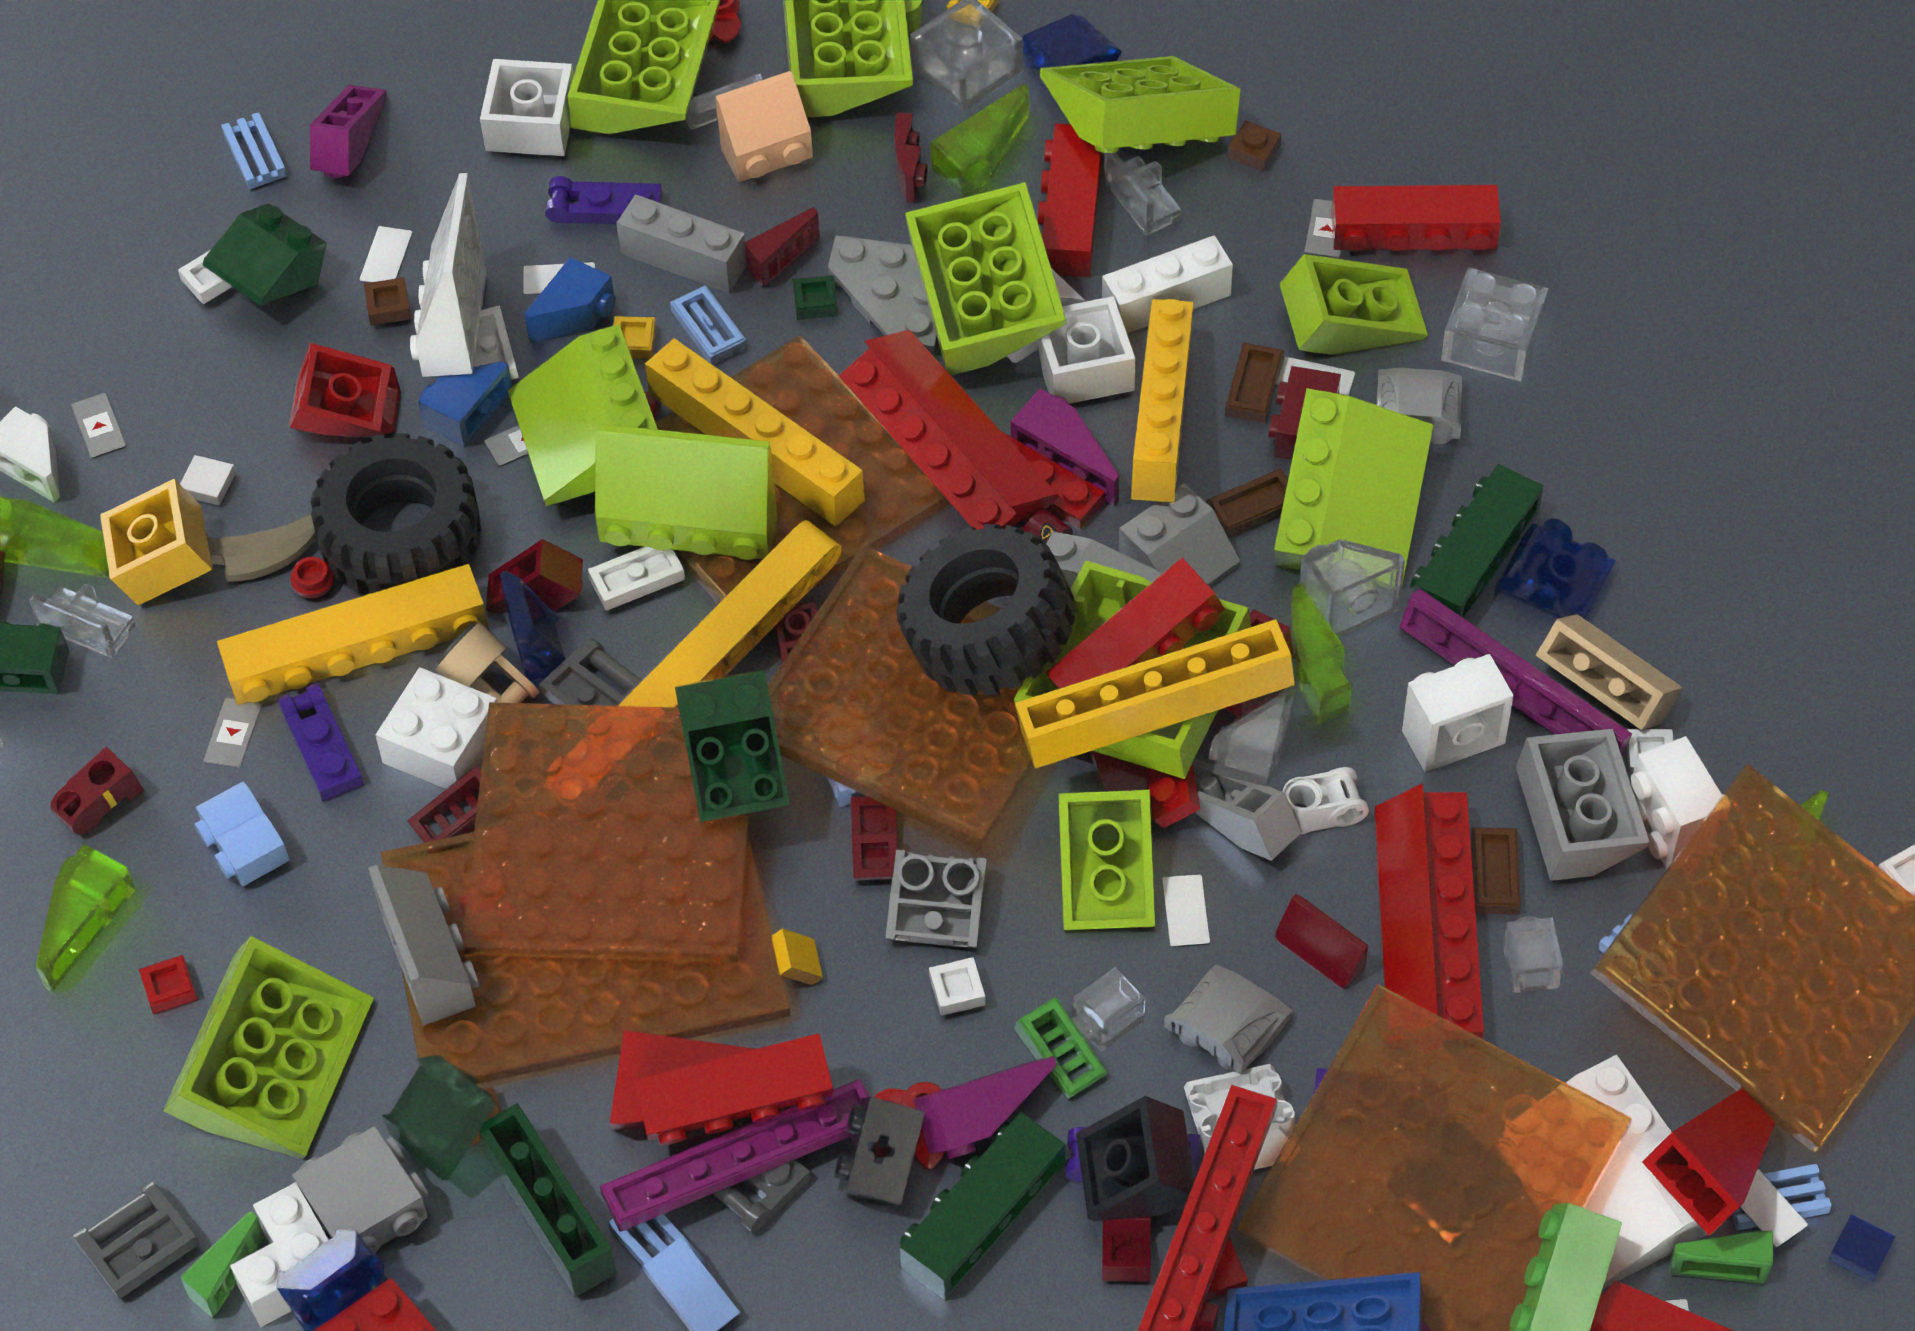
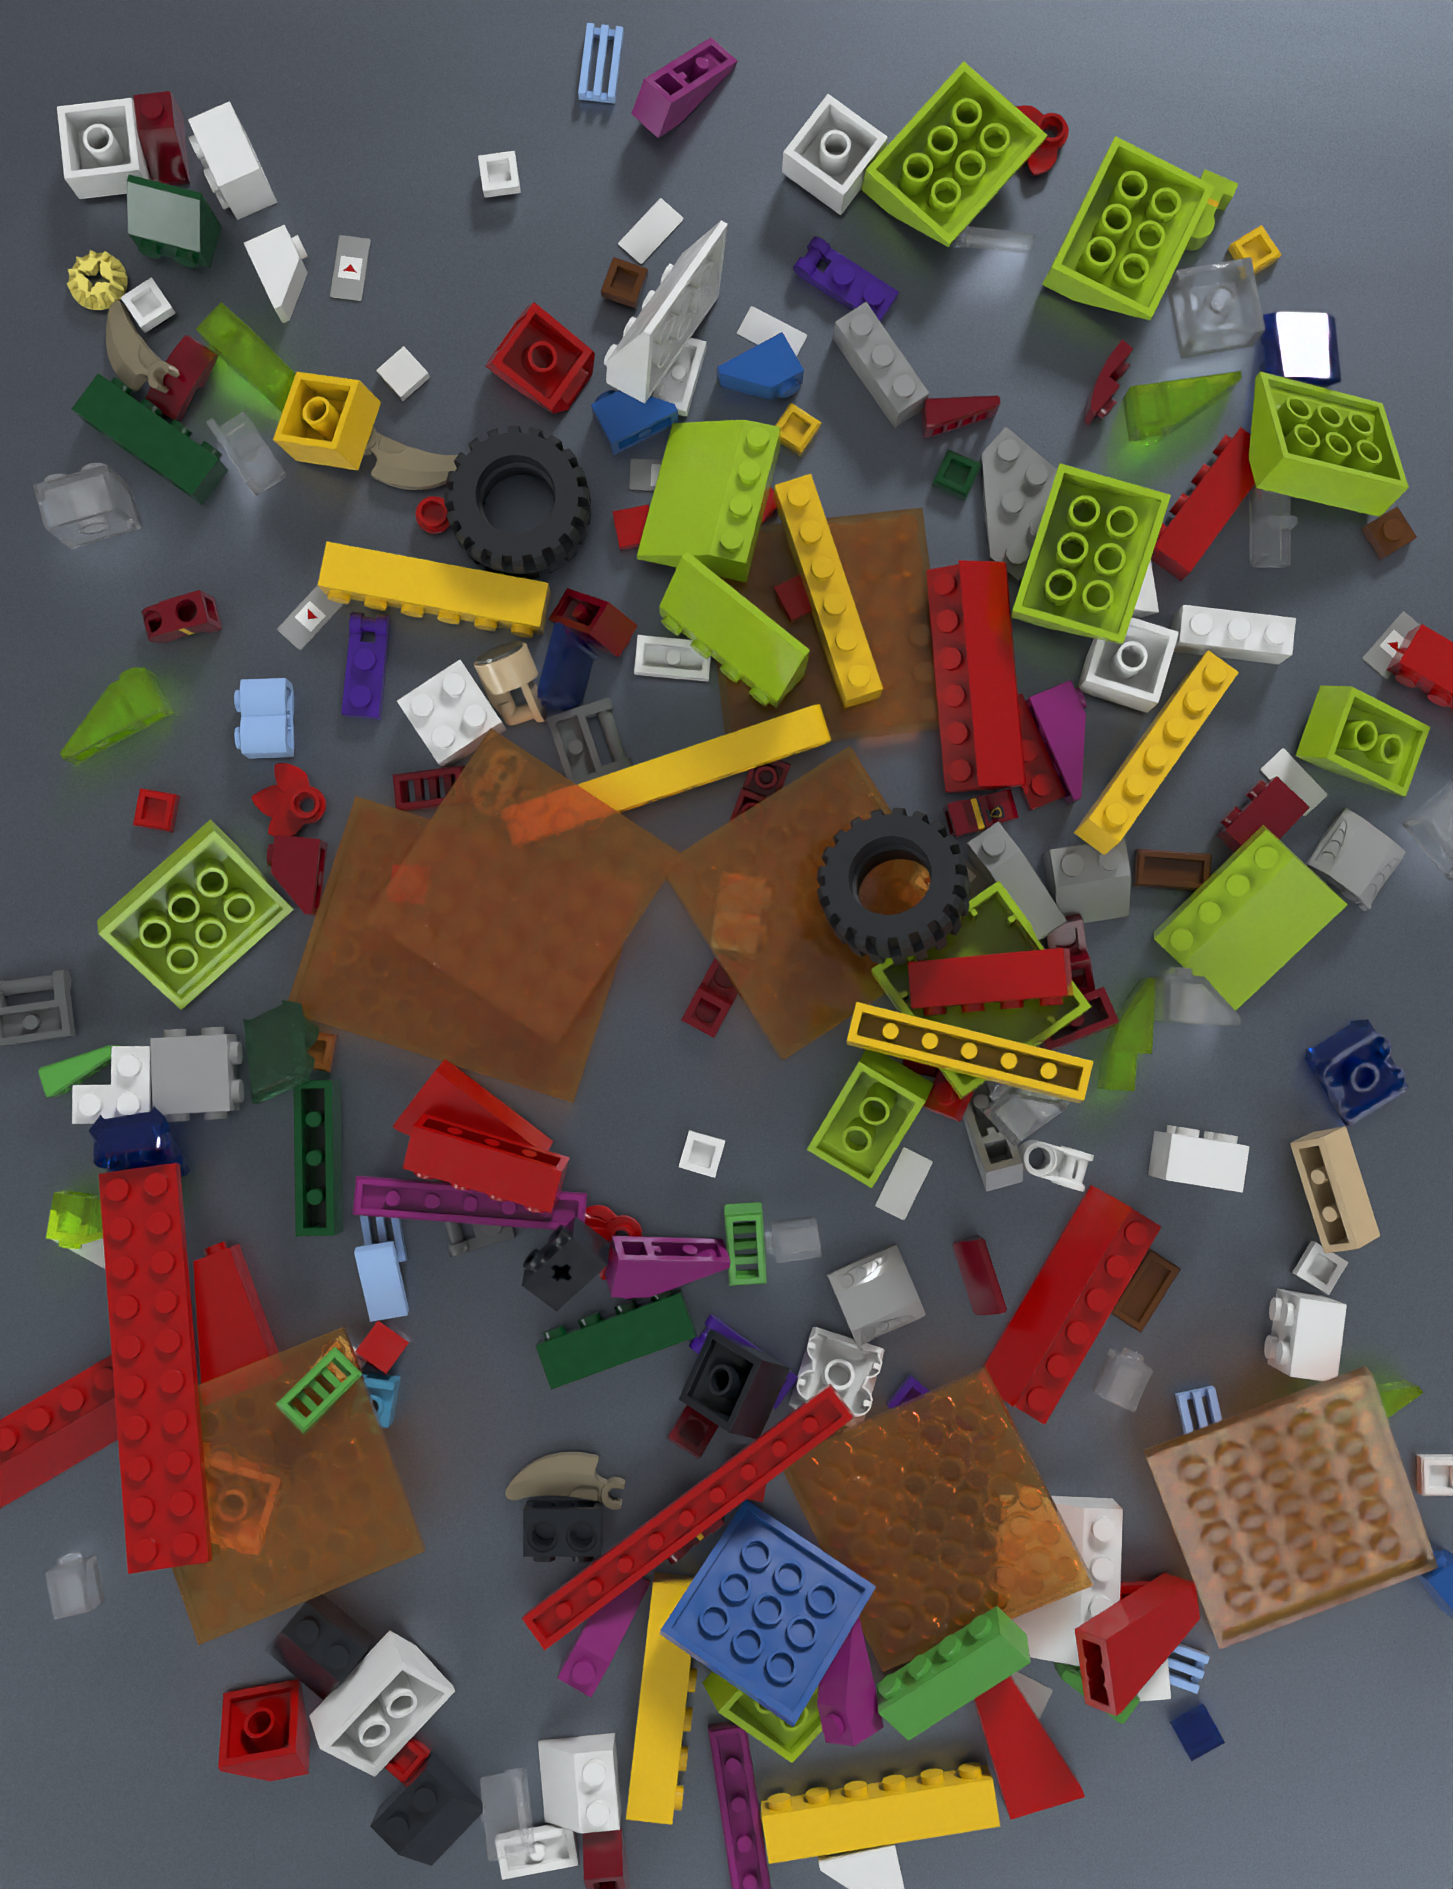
camera: 25 degrees right, 30 degrees up
dark green slope [202,203,327,306] -> none
light grey slope [368,865,479,1025] -> none
light blue tile [670,285,747,365] -> none
dark green slope [674,670,790,822] -> none
light nougat slope [715,71,813,183] -> none
yellow tile [771,928,823,985] -> none
light grey slope [886,849,987,948] -> none
reddish brown tile [1225,342,1284,424] -> none
magenta tile [1399,589,1632,756] -> none
dark green brick [1410,464,1544,619] -> none
light grey slope [1516,729,1650,881] -> none
none -> red plate [252,763,327,836]
none -> dark red slope [267,835,328,917]
none -> red tile [612,504,649,551]

